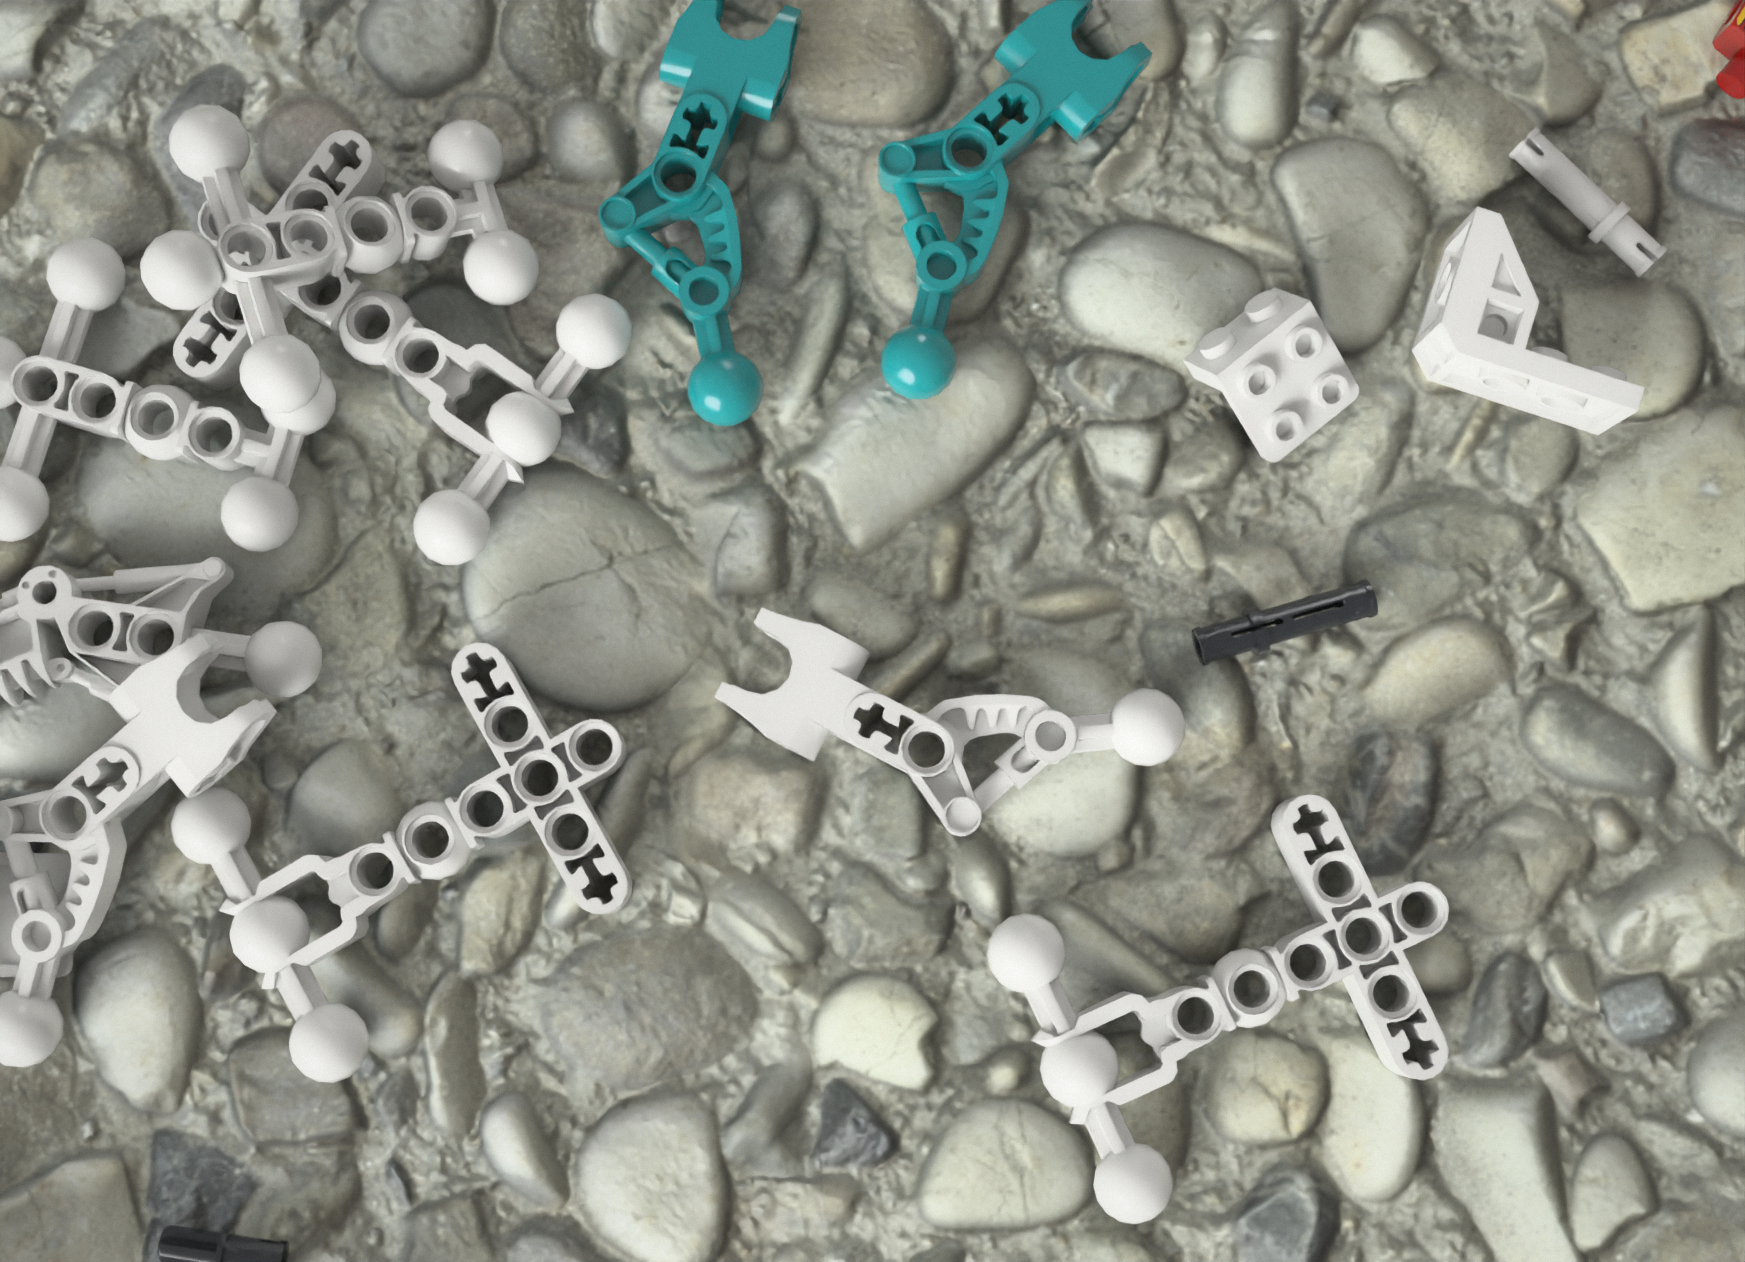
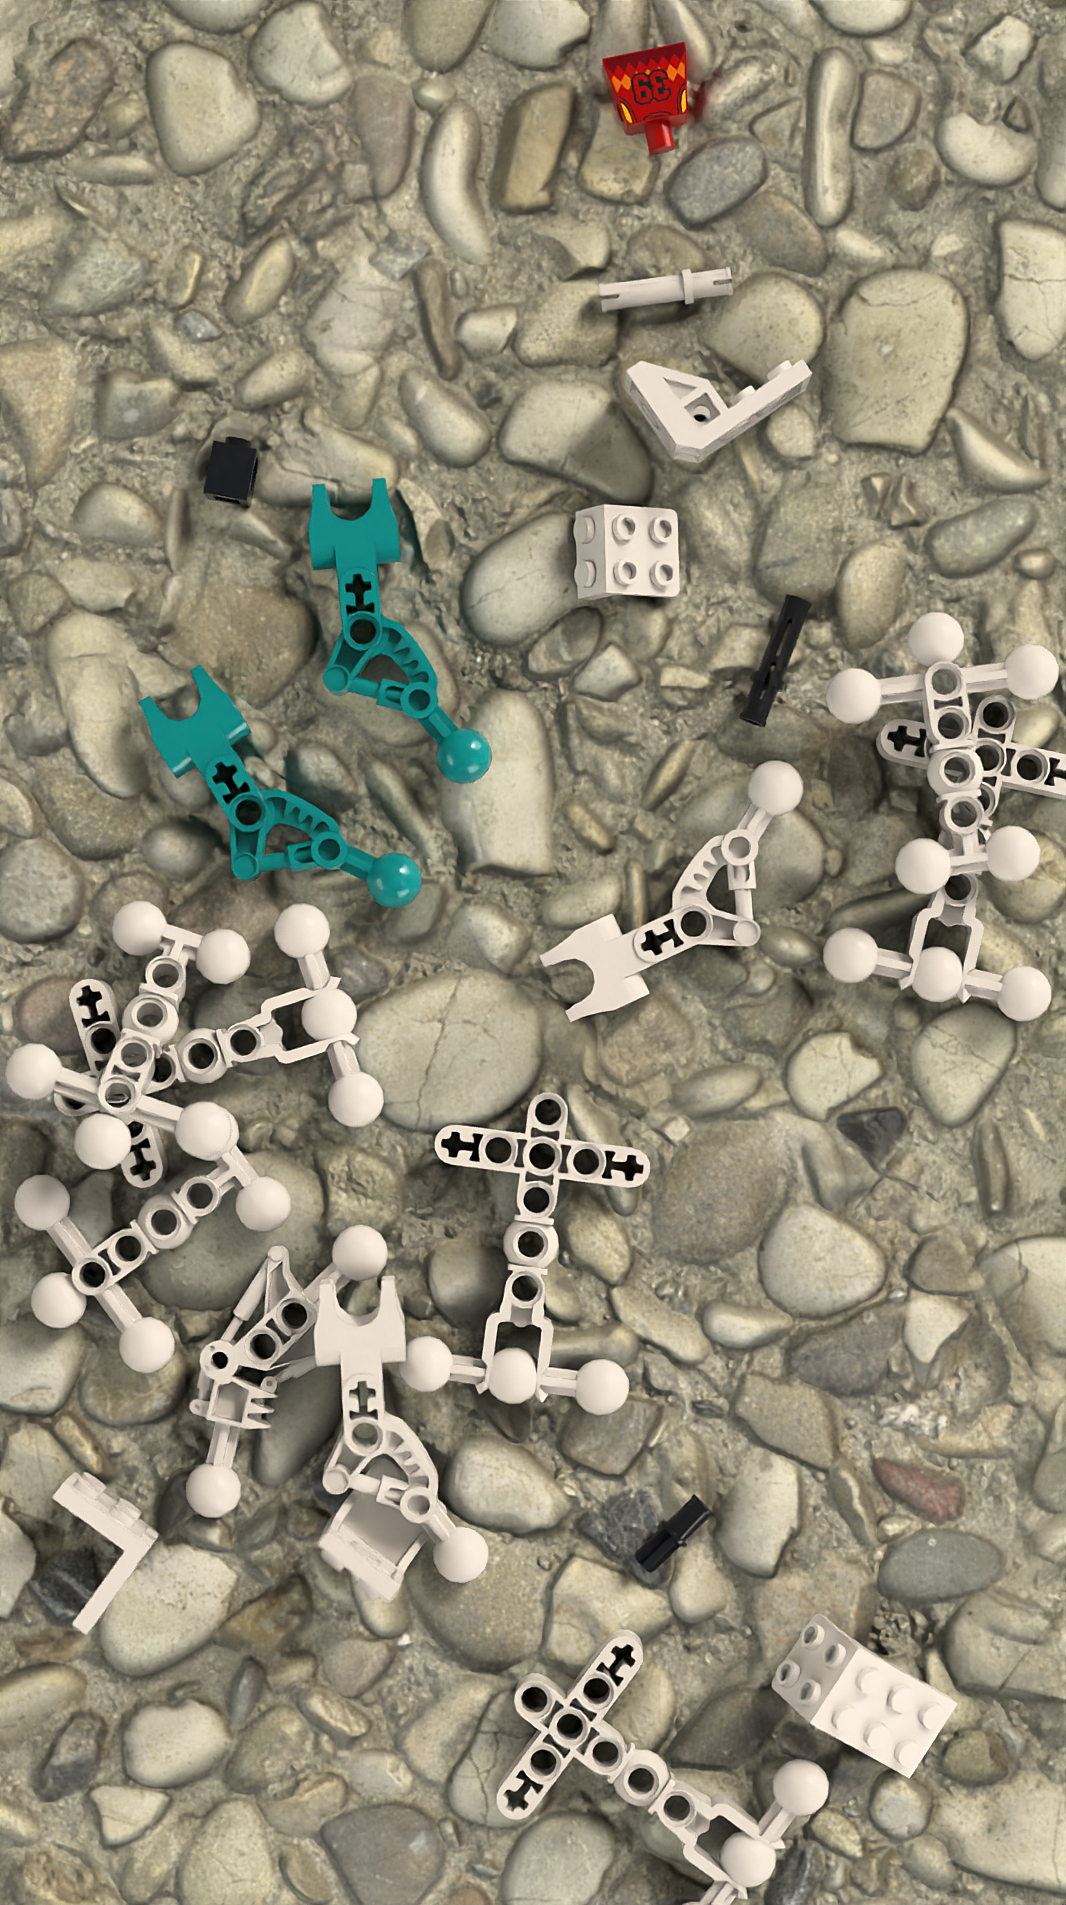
camera: 45 degrees left, 5 degrees up
none -> white piece [826,612,1059,894]

